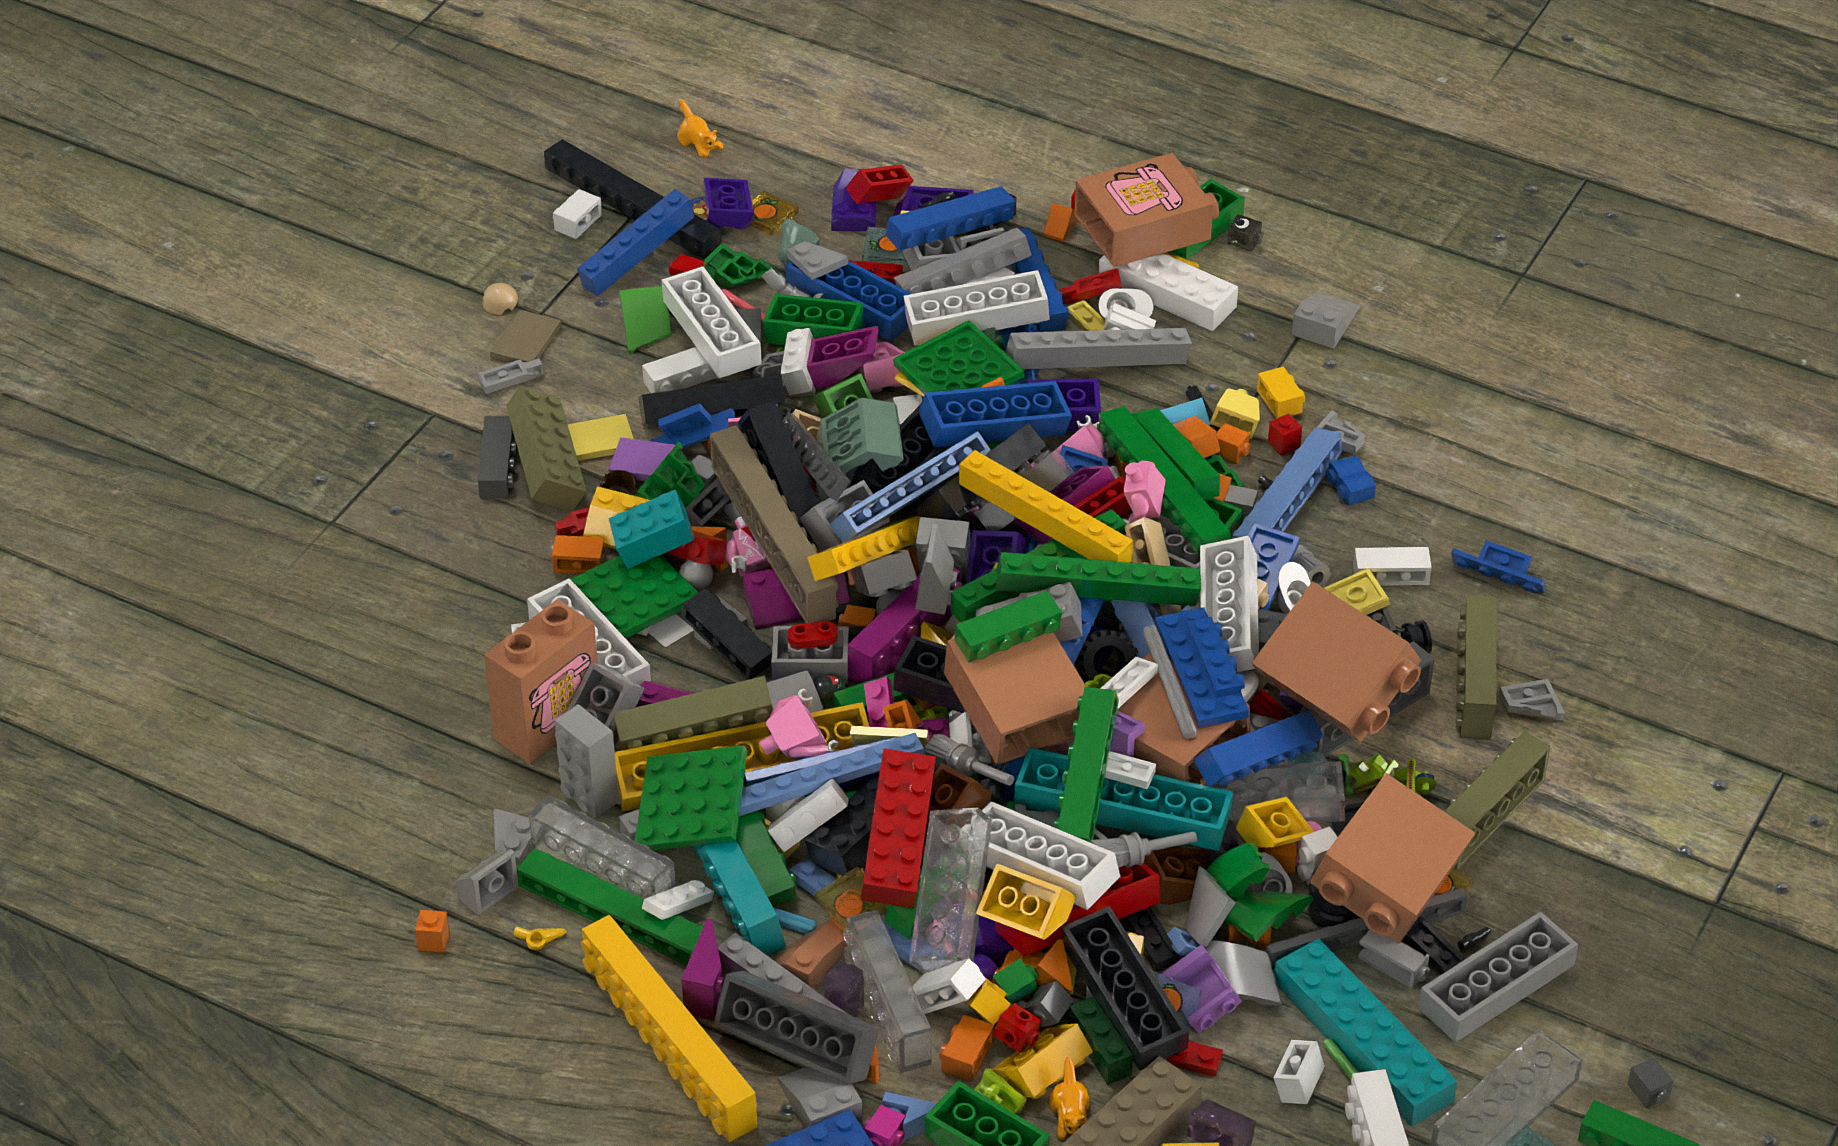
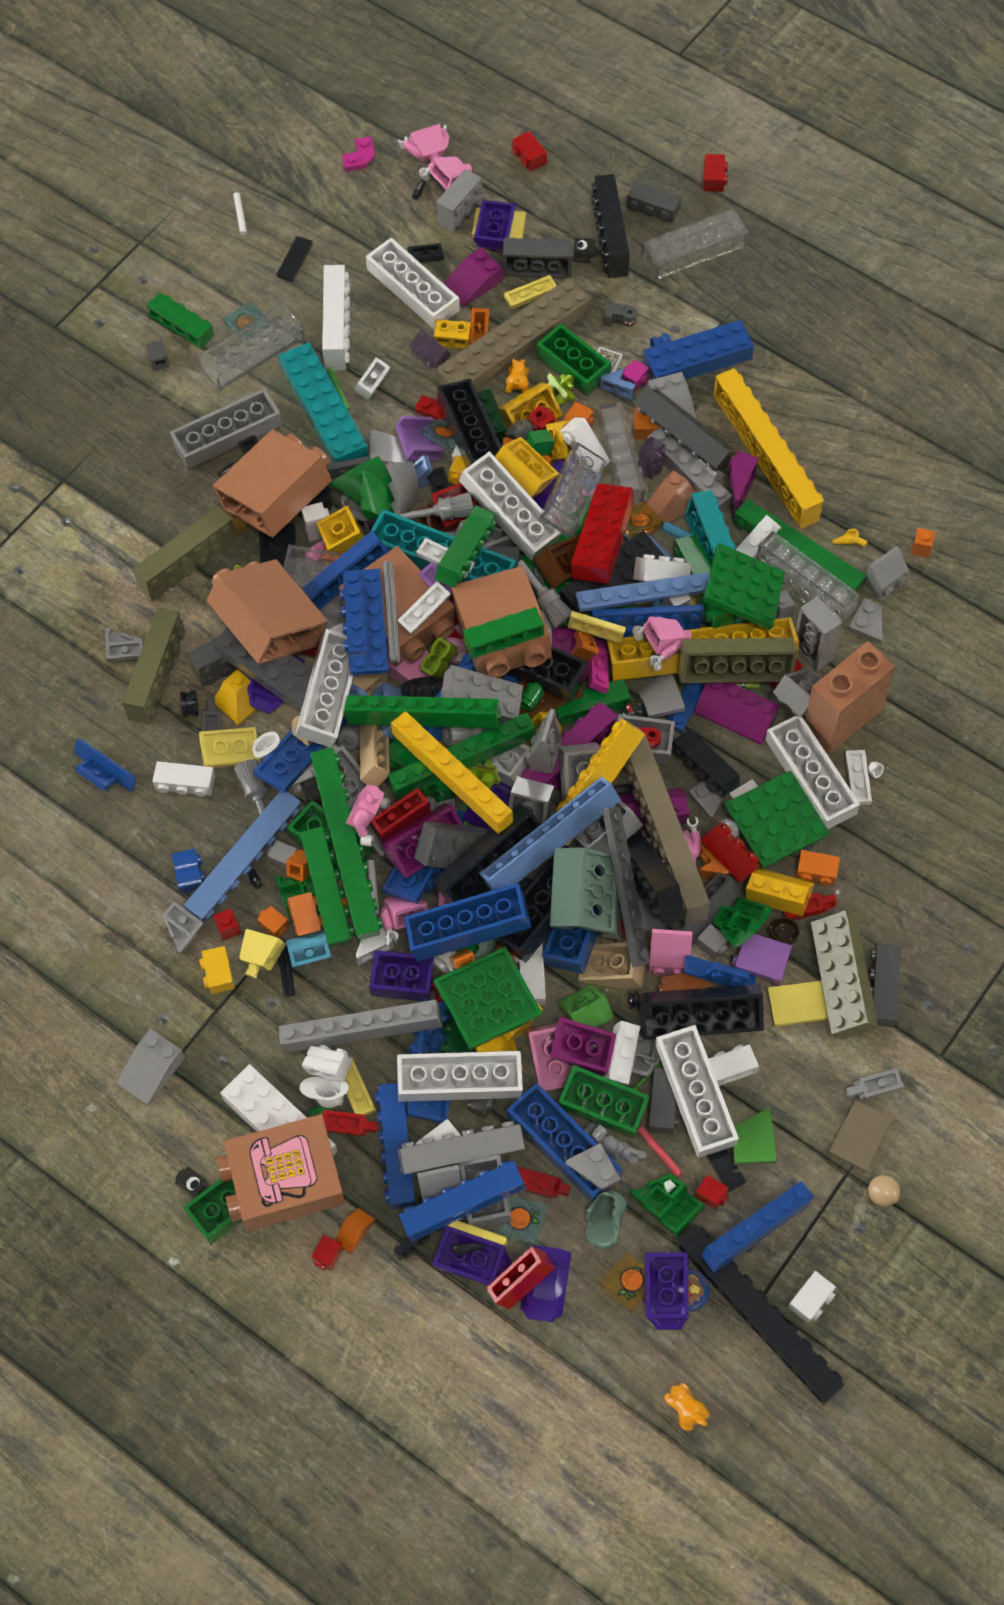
camera: 170 degrees left, 20 degrees up
teal brick [608,490,695,569] -> none

